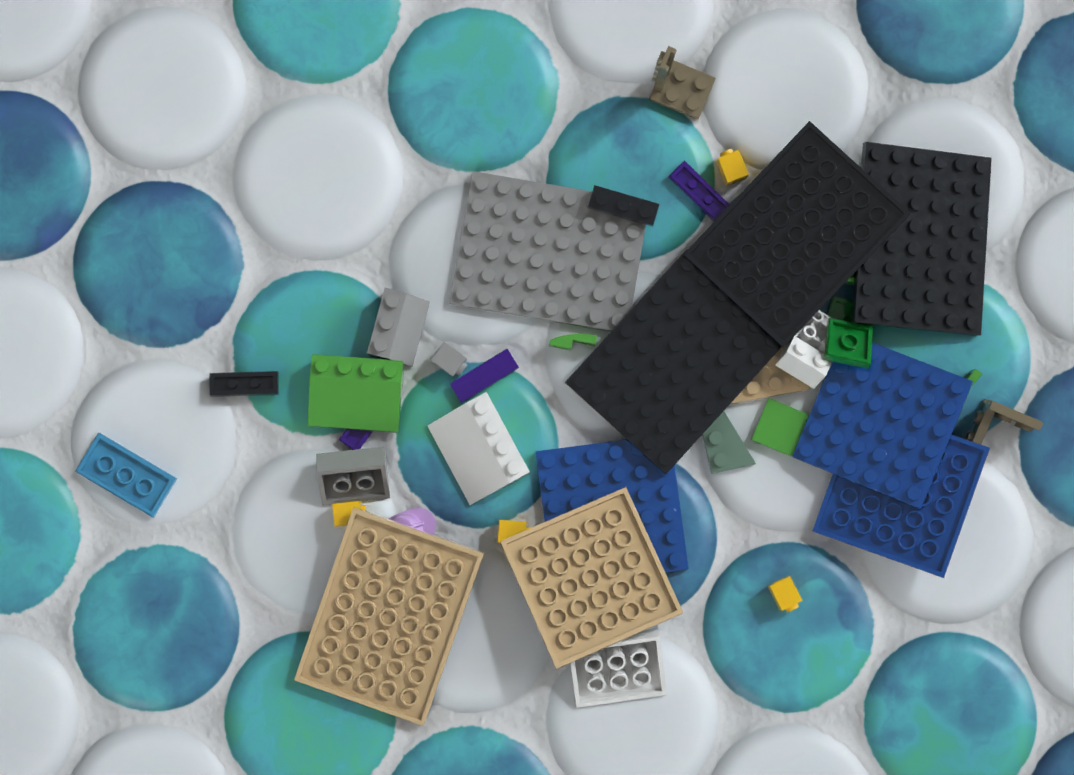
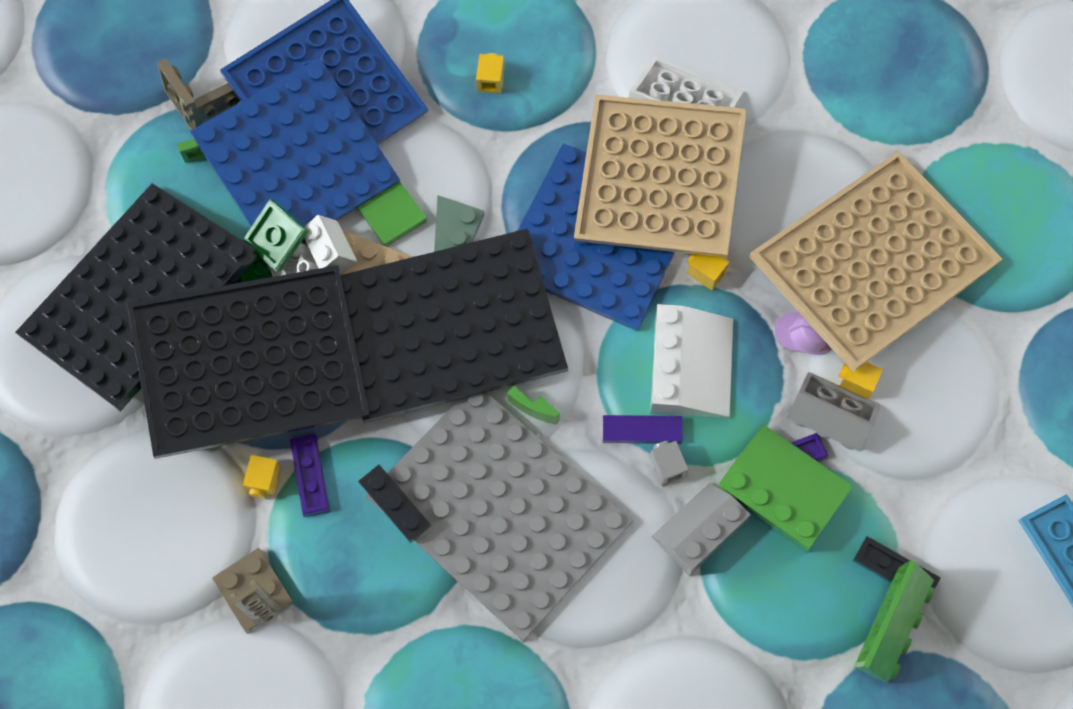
camera: 140 degrees left, 15 degrees down
none -> bright green slope [853,560,935,683]

